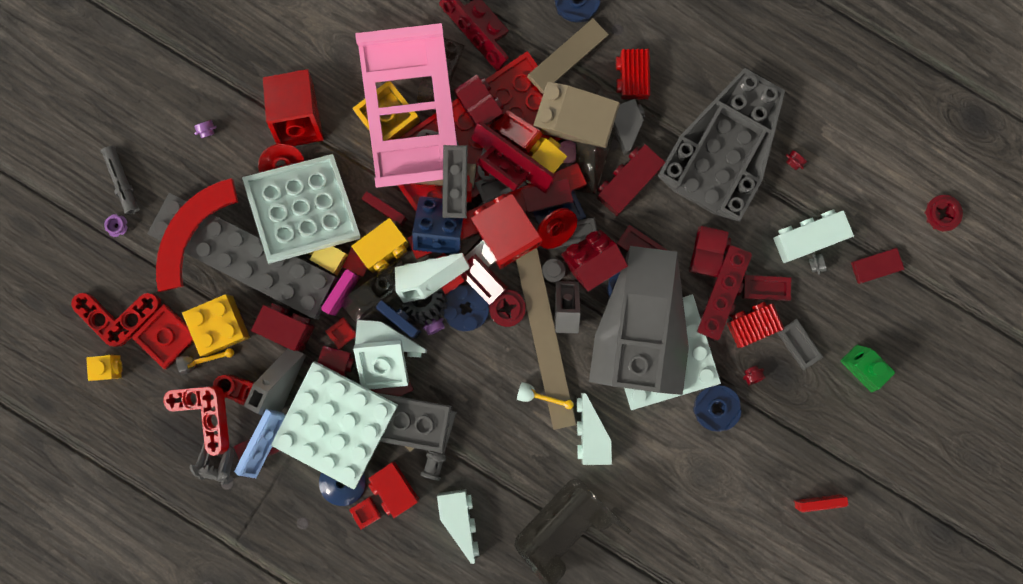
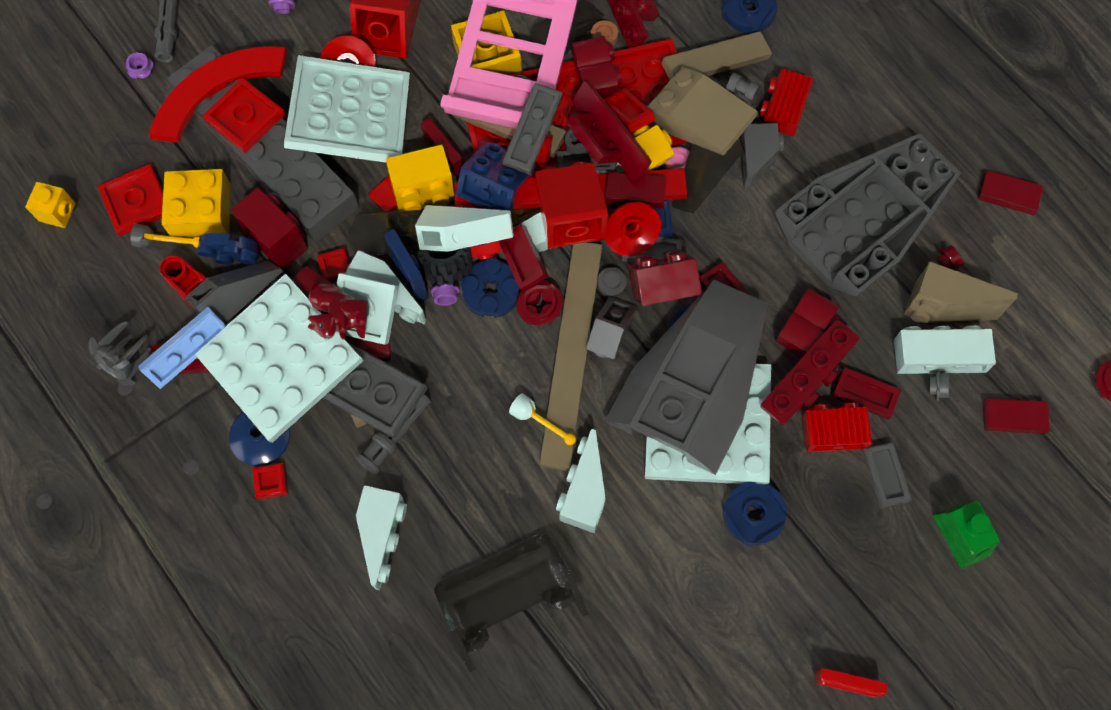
camera: 25 degrees right, 15 degrees down
red beam [71,293,161,347] -> none
red beam [164,386,229,456] -> none
light yellow brick [310,246,348,275] -> none
dark pink tile [321,270,361,316] -> none
red brick [368,461,420,518] -> none
dark red brick [597,144,665,216] -> none
dark red plate [743,366,765,385] -> none
none -> dark blue plate [197,233,259,265]
none -> red tile [202,77,285,154]
none -> dark red animal [308,282,367,340]
none -> nougat tile [591,20,618,46]
none -> dark grey plate [726,73,763,108]
none -> dark tan slope [904,262,1018,325]
none -> dark red tile [978,170,1043,215]

